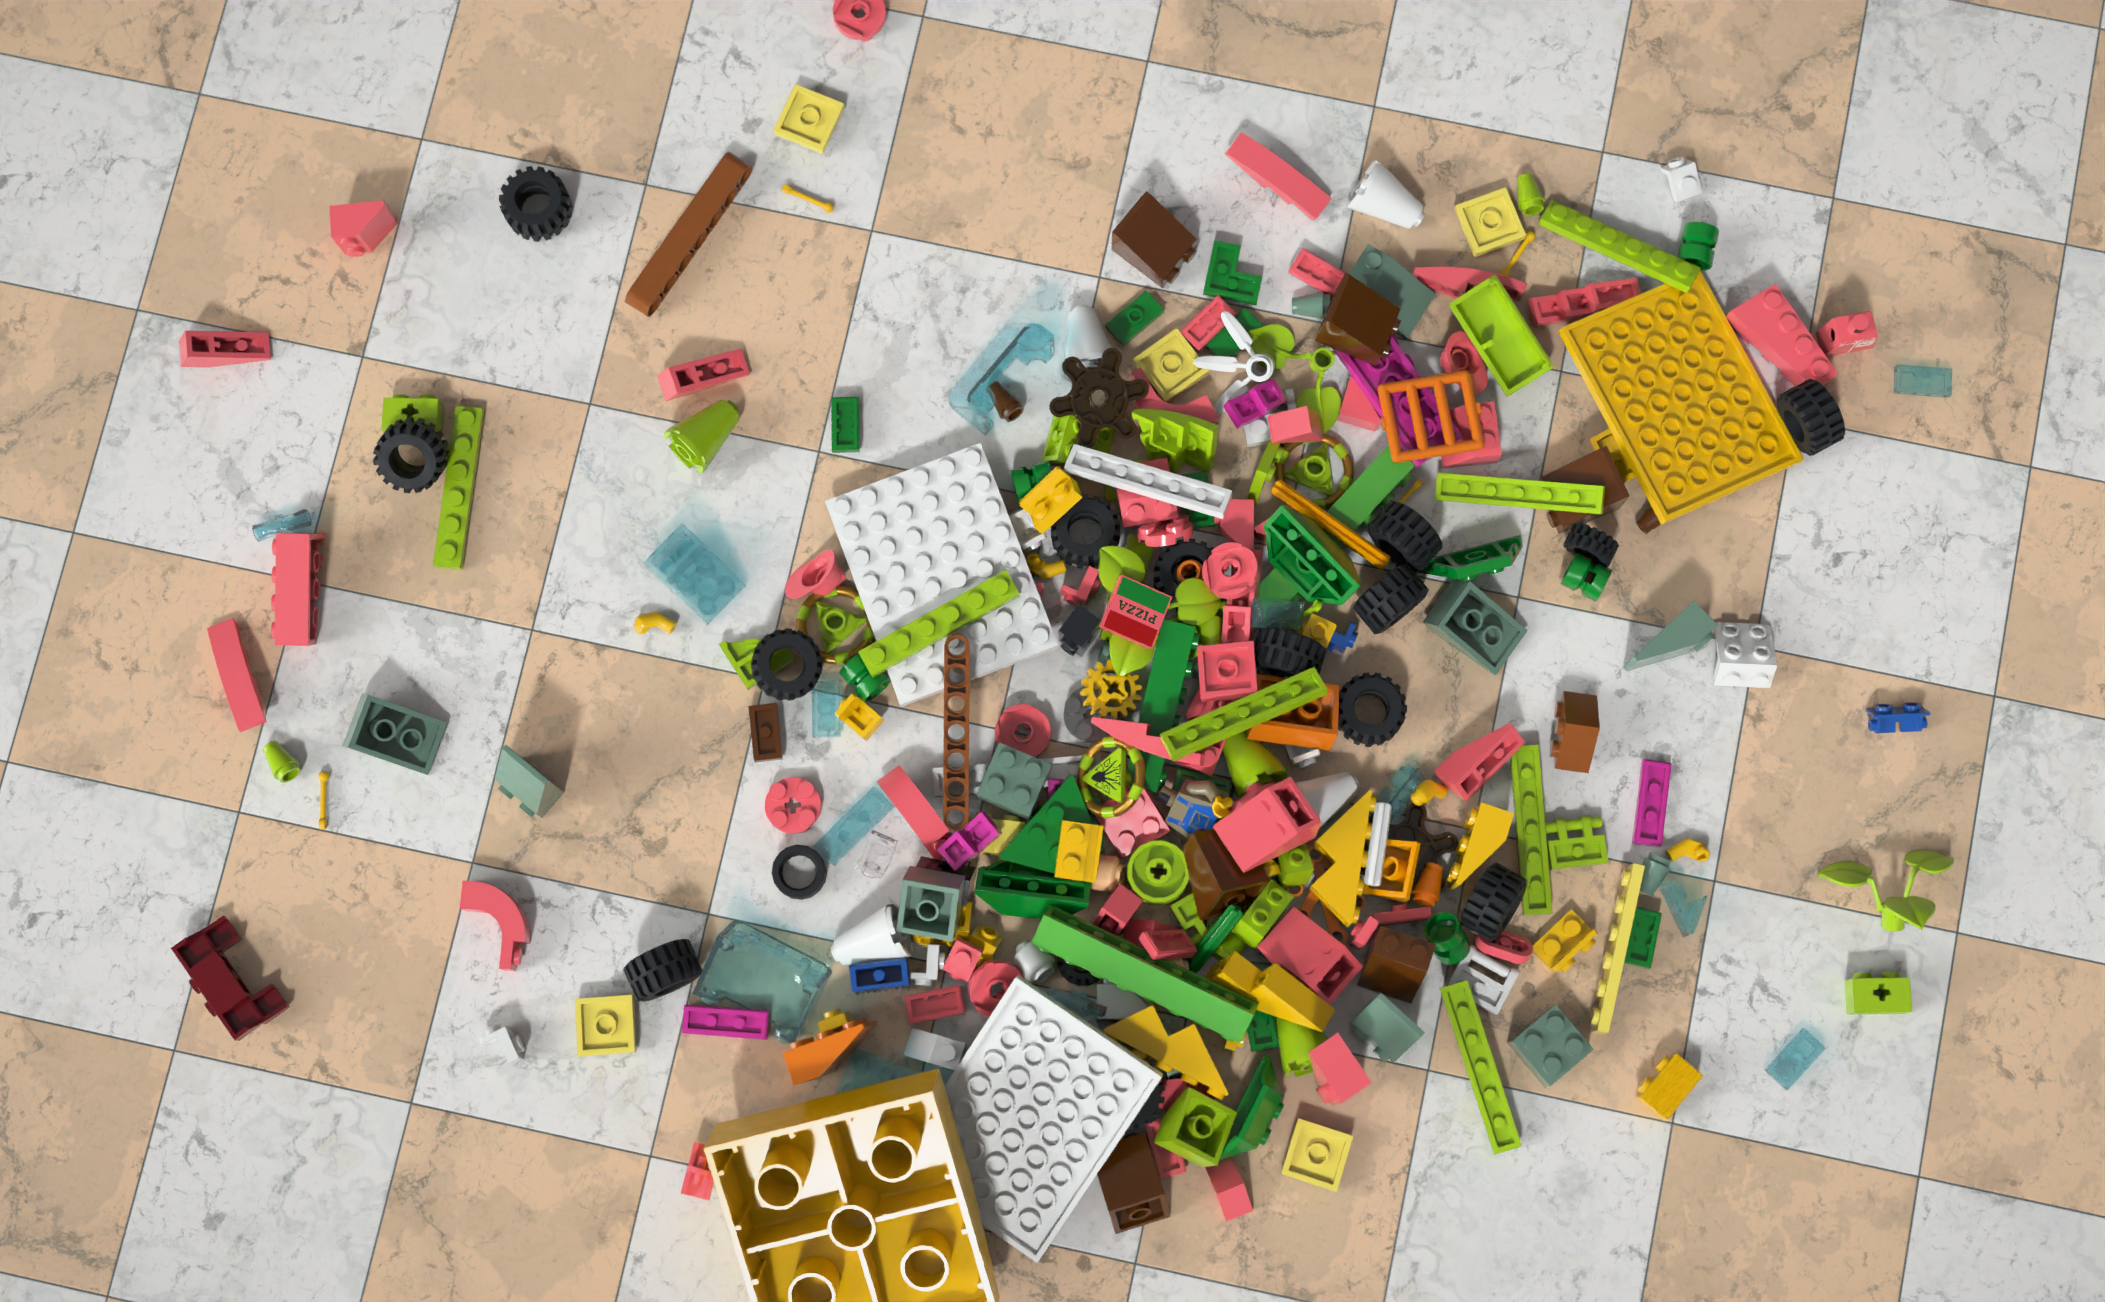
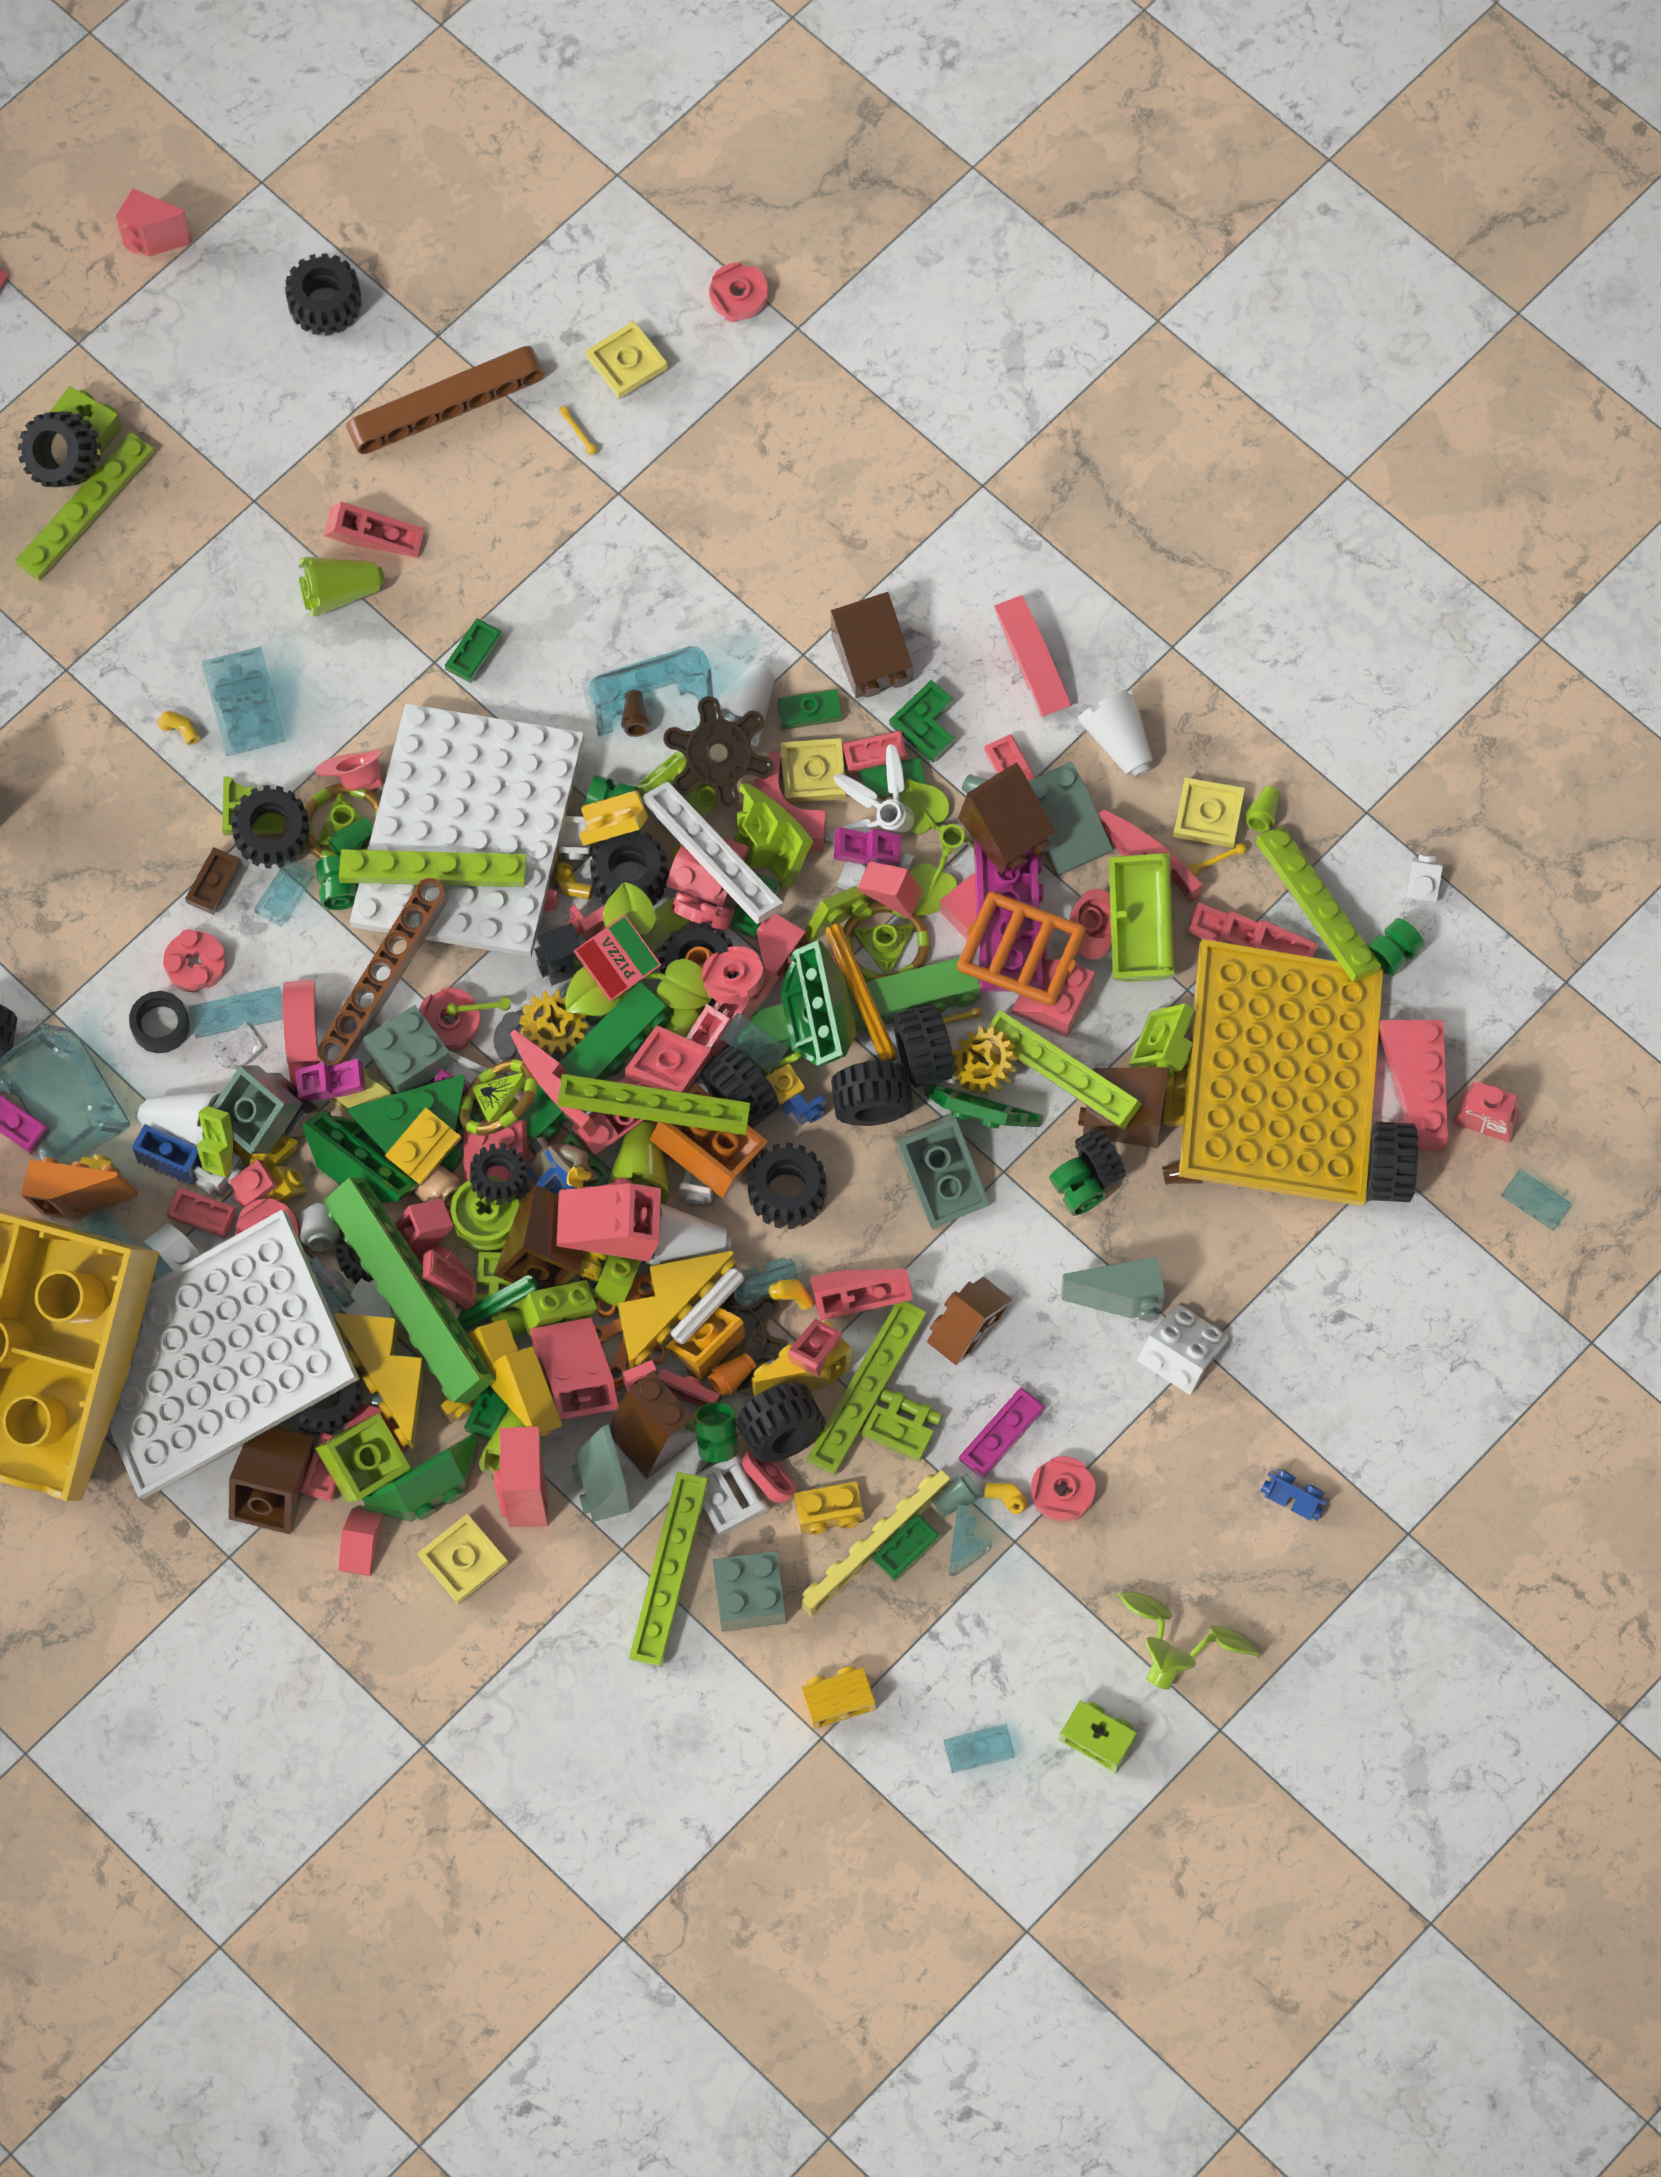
camera: 30 degrees right, 10 degrees down
yellow bracket [835,693,885,741] -> none
none -> lime slope [196,1106,233,1178]
none -> green cone [328,817,373,855]
none -> lime hinge [446,997,511,1016]
none -> black tyre [470,1143,527,1205]
none -> coral slope [787,1319,843,1377]
none -> yellow gear [952,1026,1018,1095]
none -> coral plate [1031,1456,1096,1522]
none -> lime plate [1128,1004,1194,1077]

